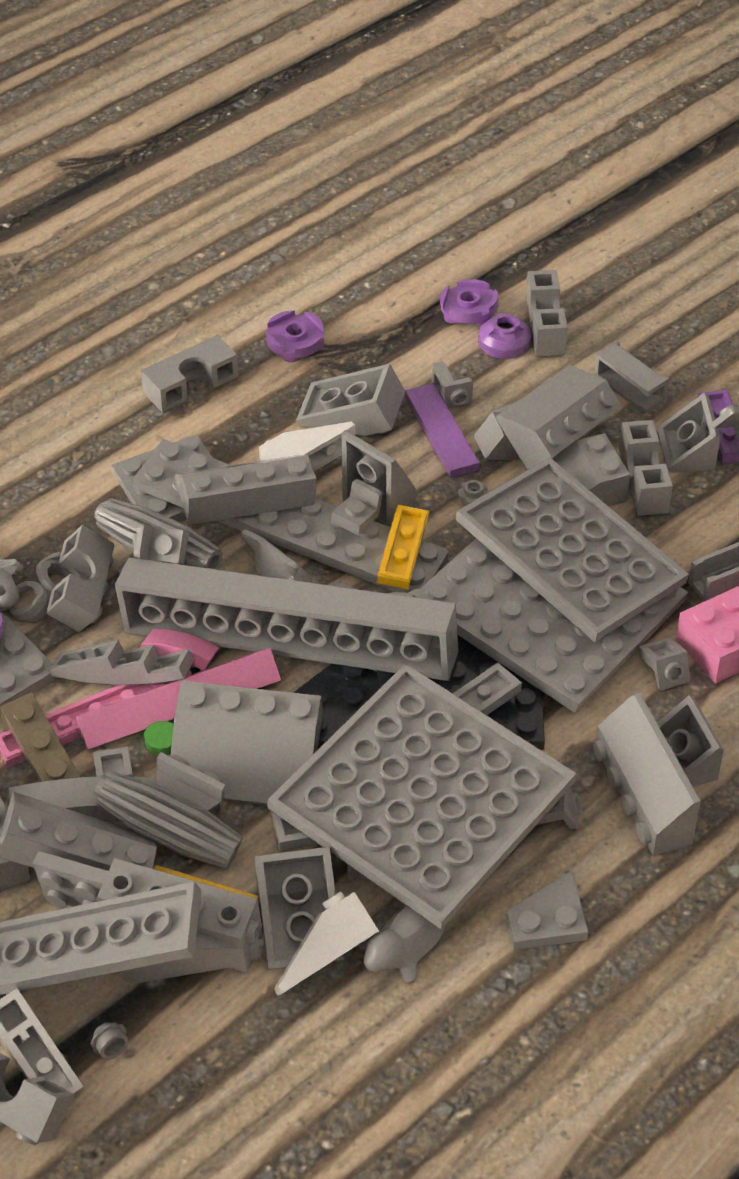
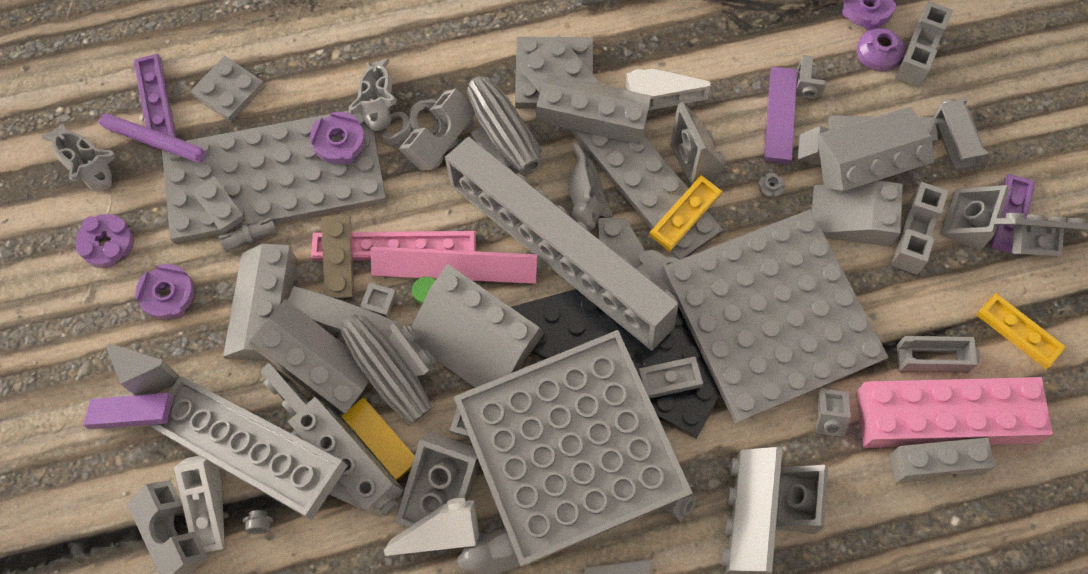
camera: 30 degrees right, 20 degrees up
light grey slope [48,640,194,685] -> none
light grey bracket [132,524,189,565] -> none
bright pink slope [140,629,219,671] -> none
light grey slope [296,364,405,436] -> none
light grey bracket [331,479,382,535] -> none
light grey plate [455,457,689,642] -> none

